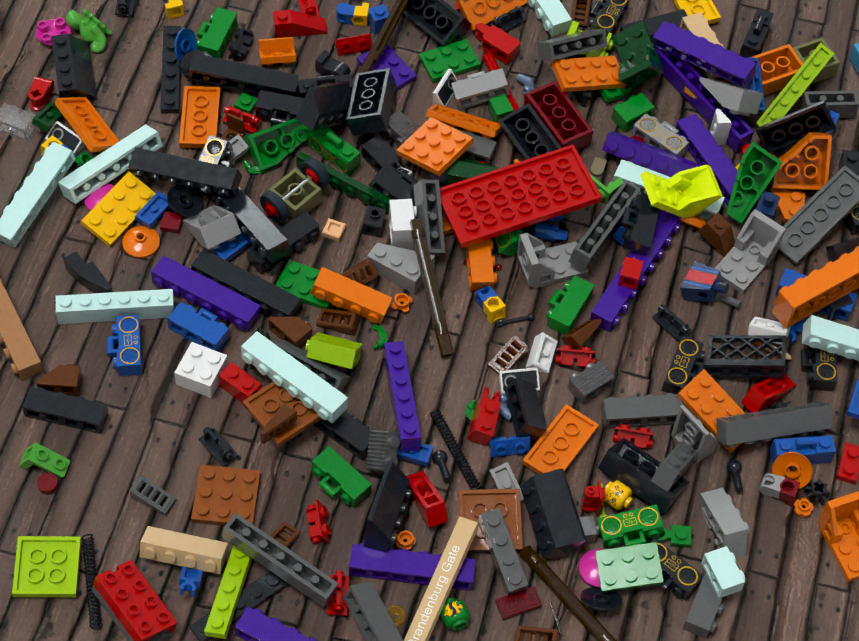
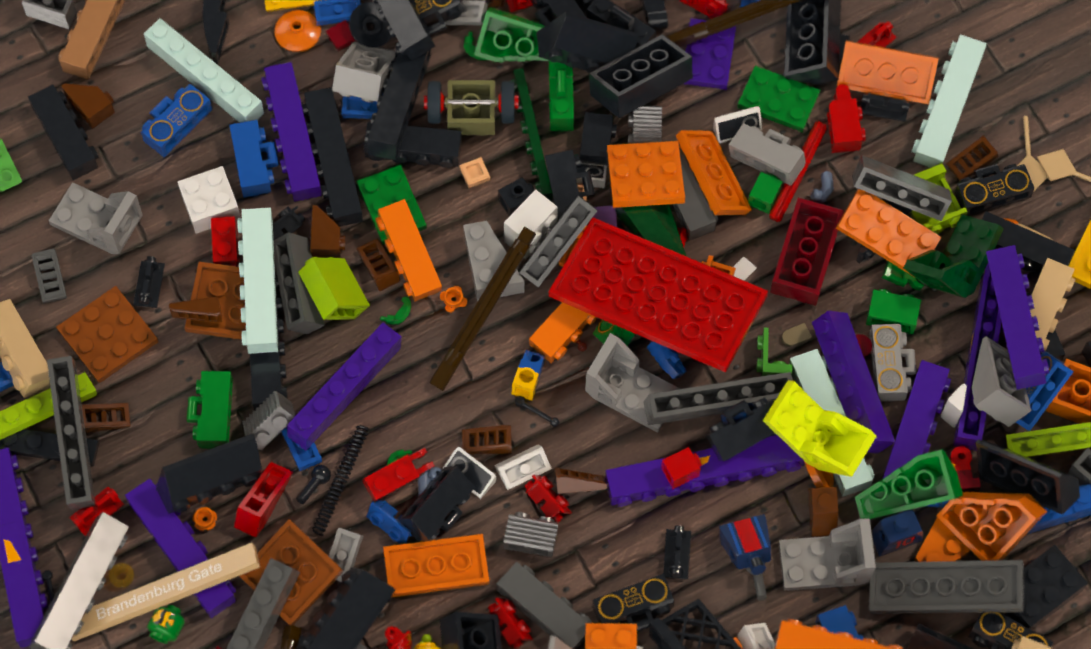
camera: 50 degrees right, 10 degrees up
red hinge [306,499,331,544] -> none
reddish brown slope [340,259,379,284] -> none
black slope [498,103,562,160] -> none
green piece [546,275,595,335] -> none
none -> light grey bracket [49,182,143,254]

